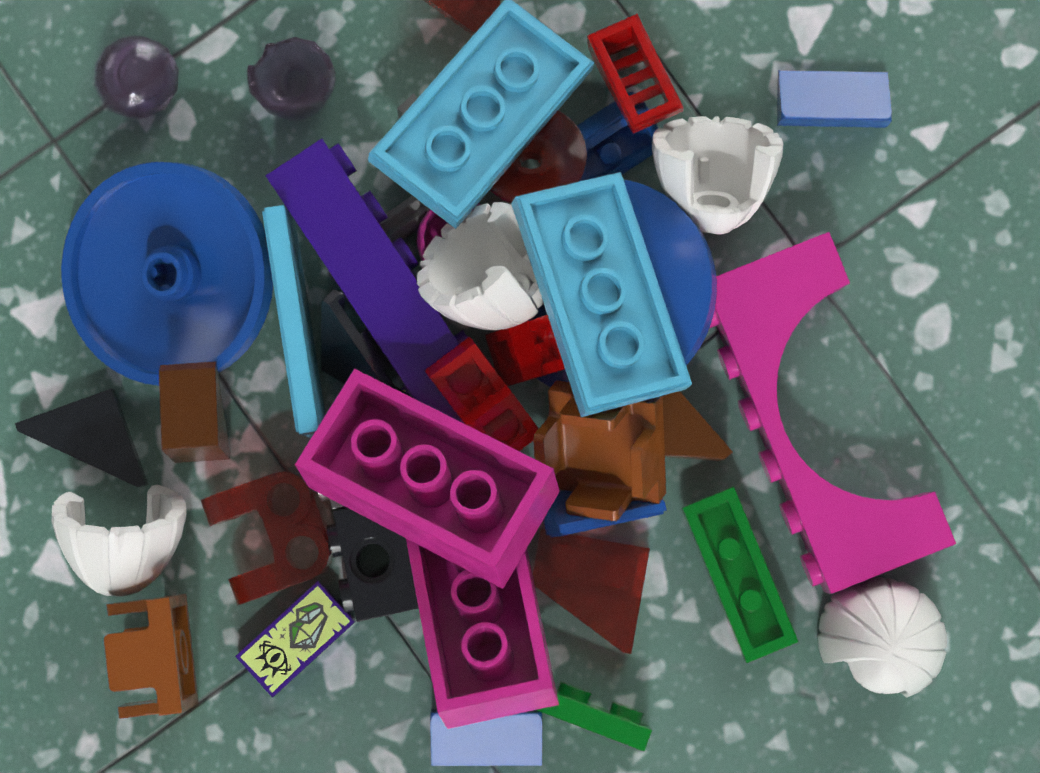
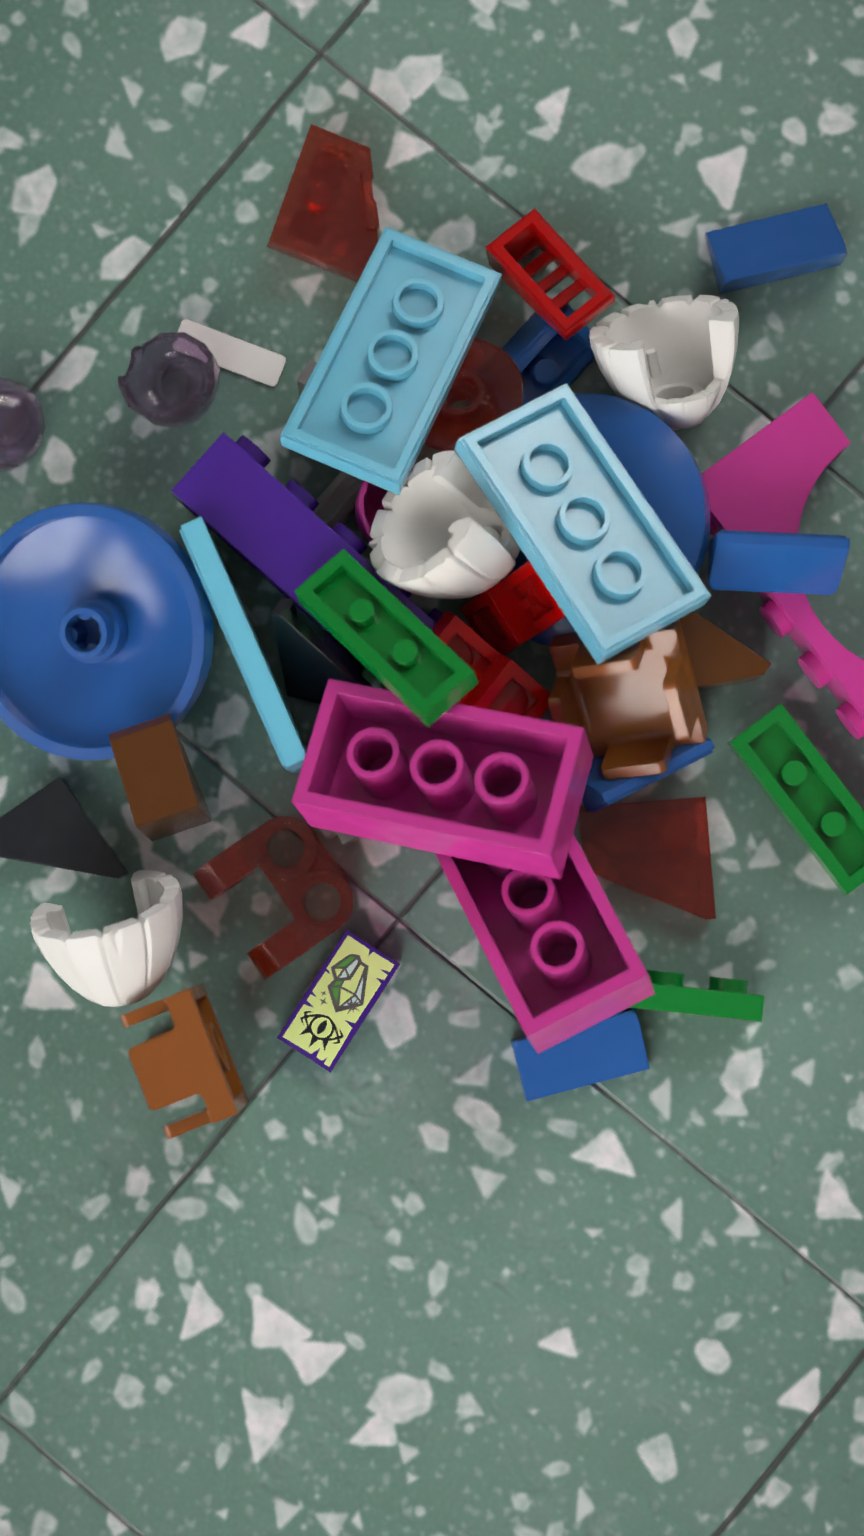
camera: 15 degrees left, 0 degrees up
black brick [326,508,419,622] -> none
none -> white sticker [173,319,286,387]
none -> green plate [294,549,478,727]
none -> blue slope [708,530,850,595]

